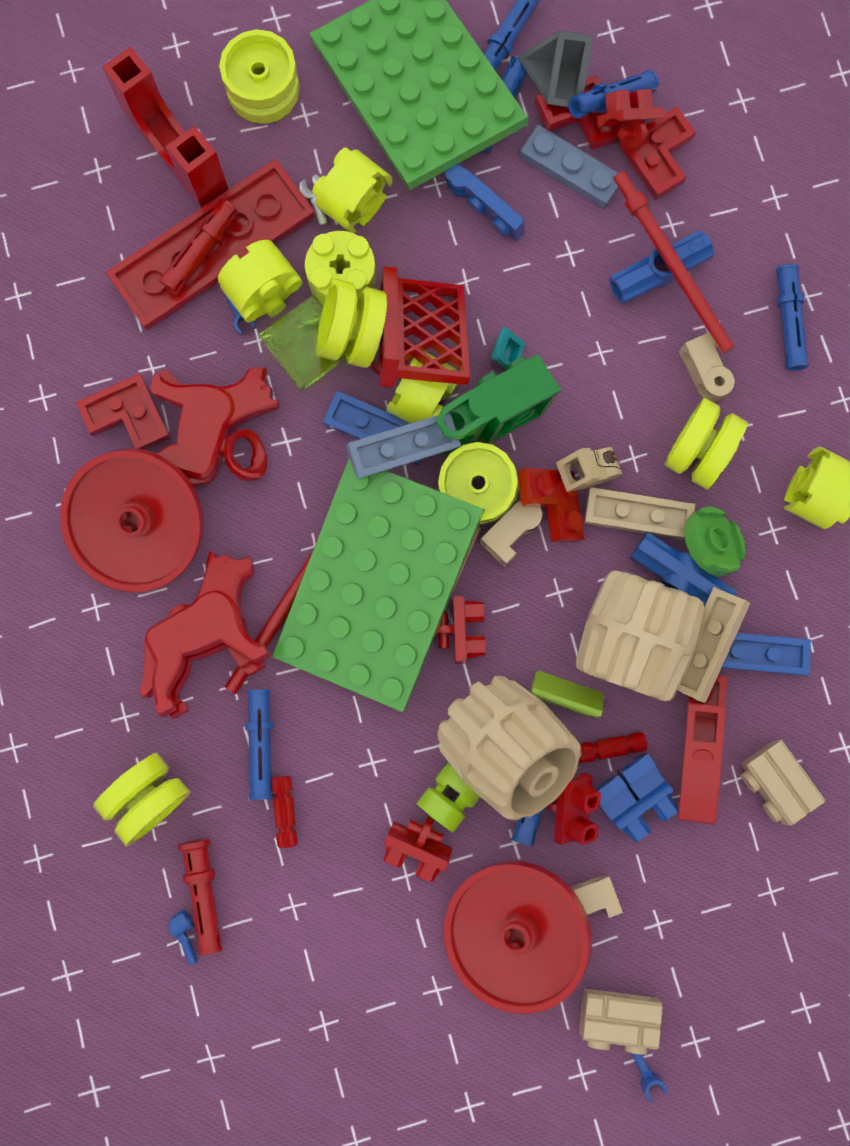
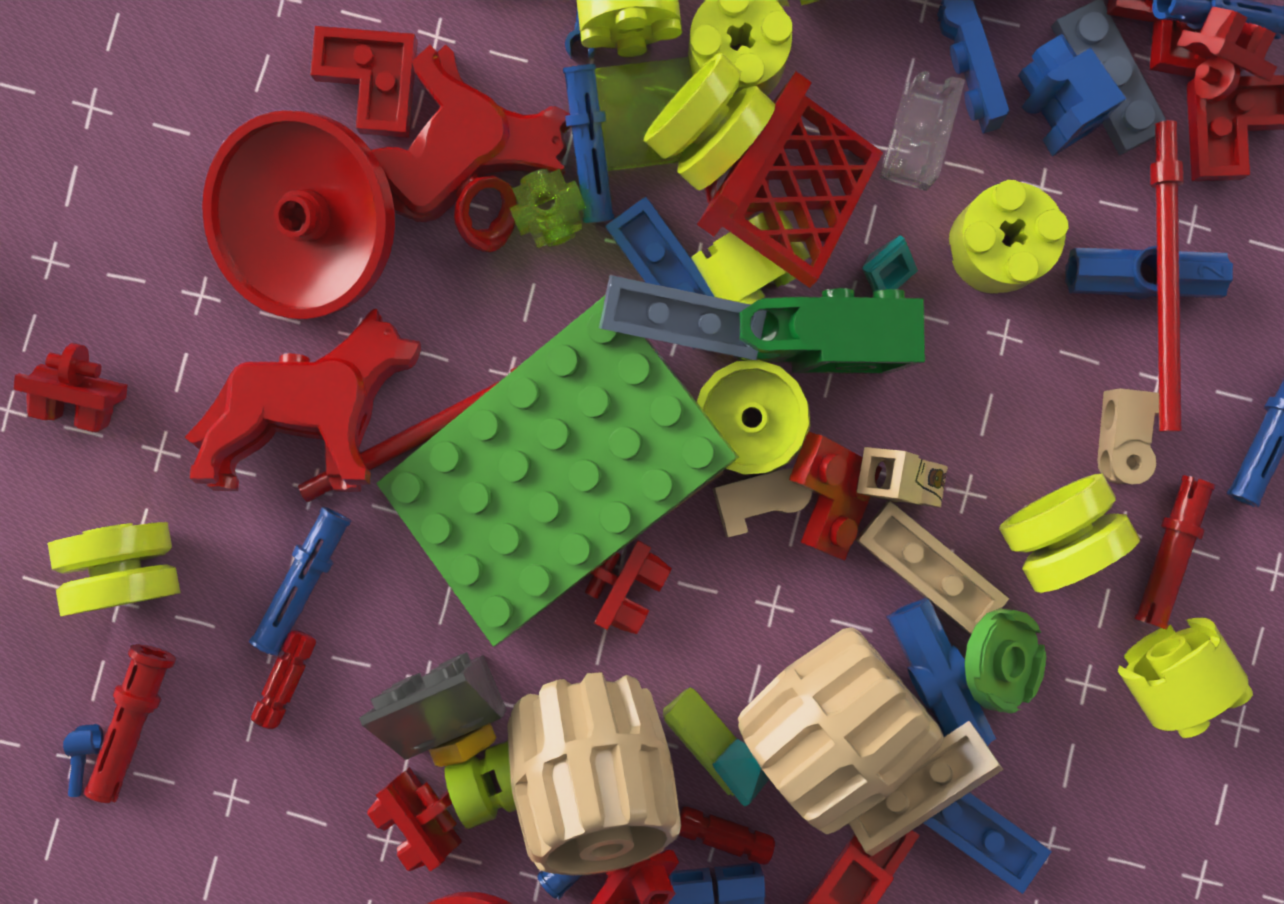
camera: 30 degrees right, 5 degrees up
none -> red hips [14,343,128,432]
none -> dark grey slope [359,652,507,760]
none -> yellow tile [428,723,497,767]
none -> clear neon green brick [509,169,586,248]
none -> blue pin [563,64,615,223]
none -> teal slope [712,739,769,807]
none -> clear hinge [879,71,965,191]
none -> neon yellow brick [949,180,1068,294]
none -> blue hips [1018,34,1126,157]
none -> red pin [1134,475,1216,630]

